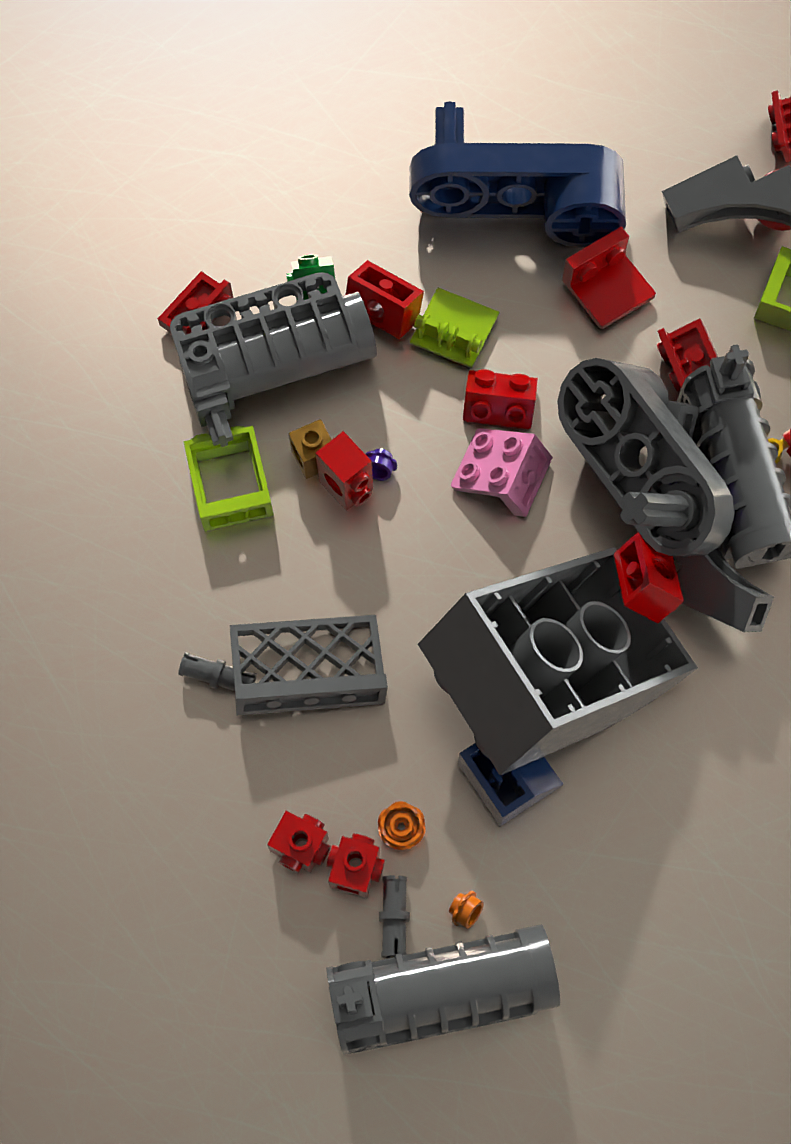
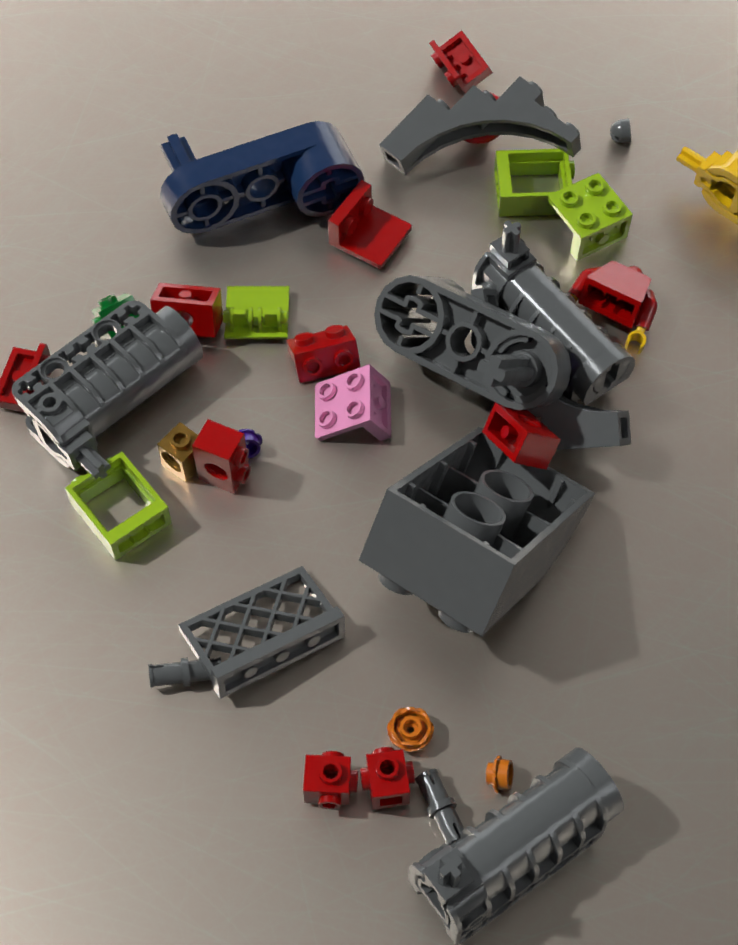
camera: 25 degrees left, 10 degrees down
dark blue slope [458,743,563,826] -> none
red bracket [657,318,718,392] -> none

